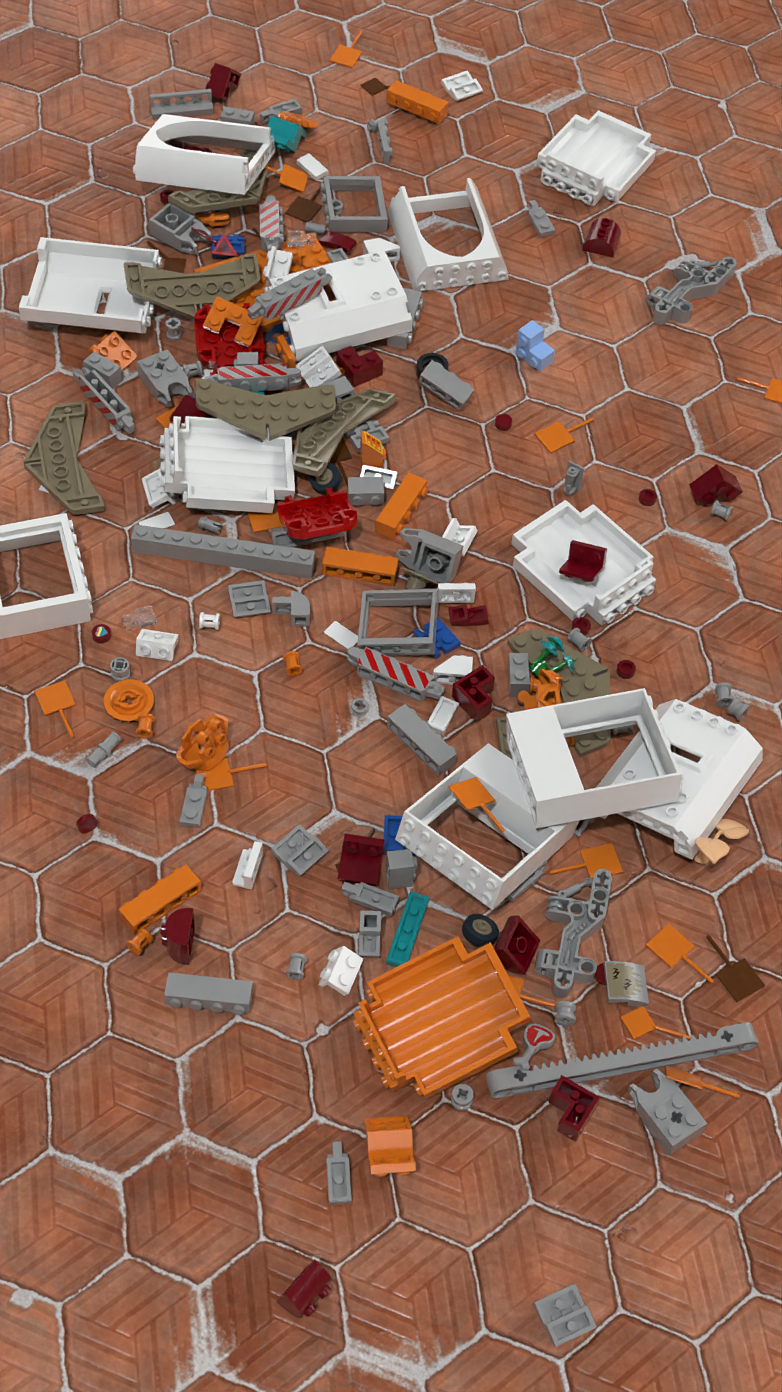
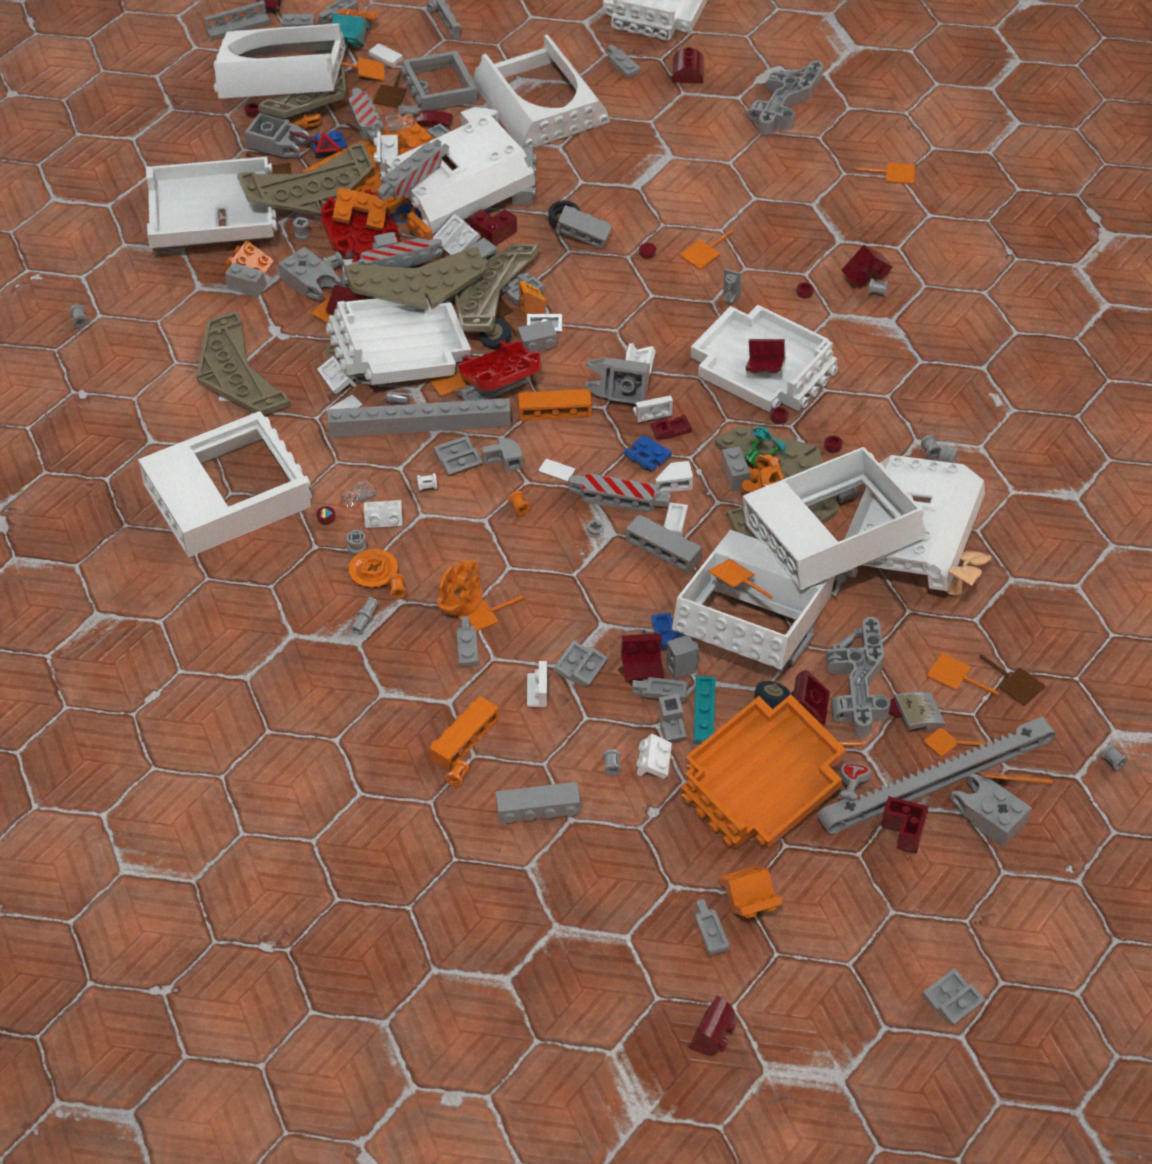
camera: 10 degrees left, 5 degrees down
orange piece [34,680,76,738] -> none
light grey hinge [72,367,135,434] -> none
dark red tile [76,814,98,833] -> none
dark red brick [161,908,195,965] -> none
light grey window [357,589,439,655] -> none
orange brick [375,472,428,540] -> none
dark tan wheel [401,568,438,589] -> none
light grey wheel [451,1084,474,1111] -> none
dark red brick [452,665,495,722] -> none
light blue brick [515,320,555,372] -> none
orange piece [549,843,623,878] -> none
light grey wheel [555,1001,576,1026] -> none
light grey bush [567,628,592,652] -> none

